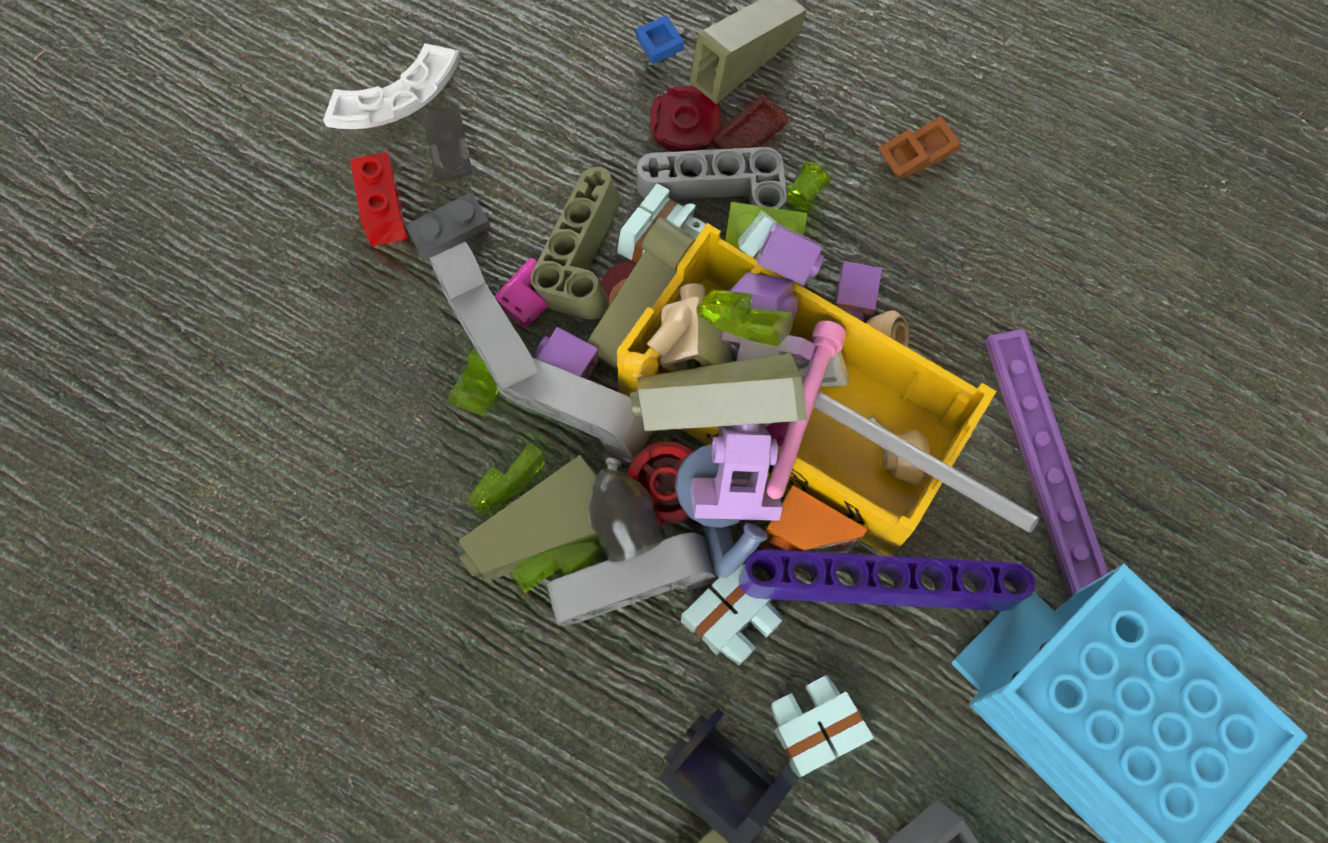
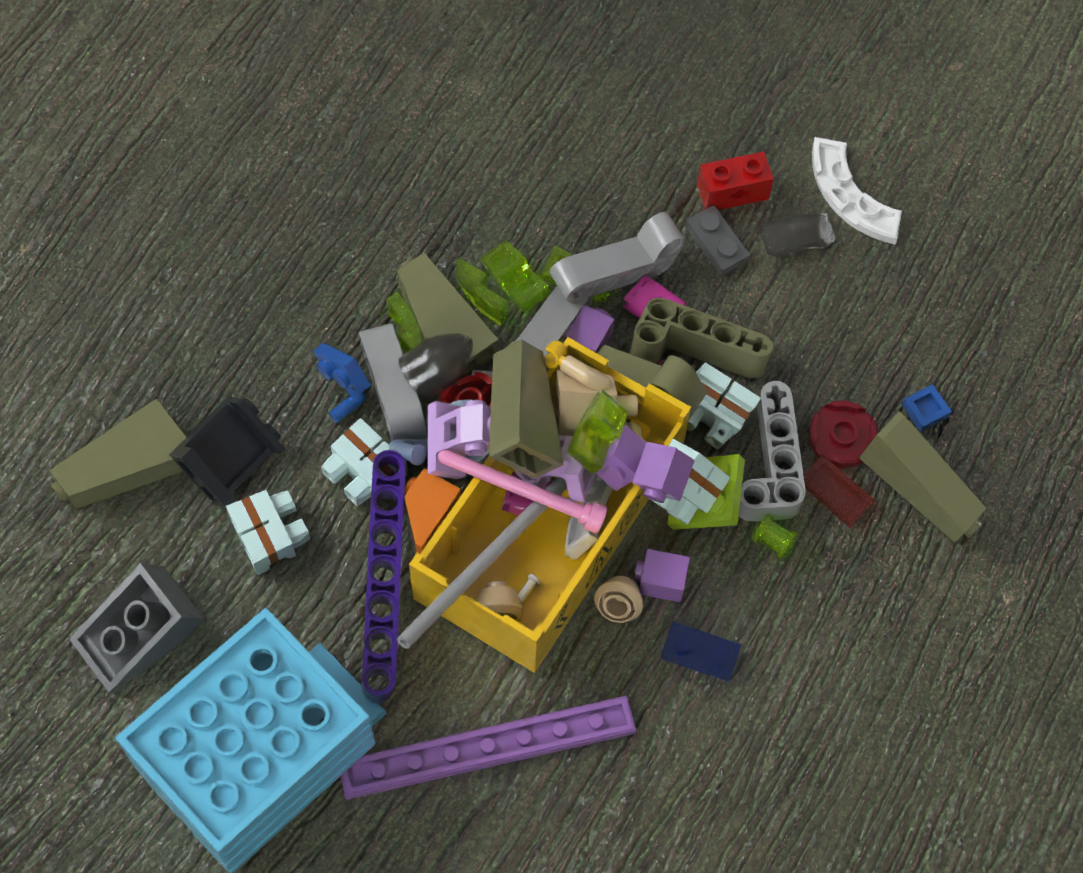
camera: 90 degrees right, 5 degrees down
dark orange slope [878,116,961,179] -> none
none -> blue plate [313,343,371,423]
none -> clear neon green slope [480,240,550,313]
none -> clear blue plate [661,622,741,682]

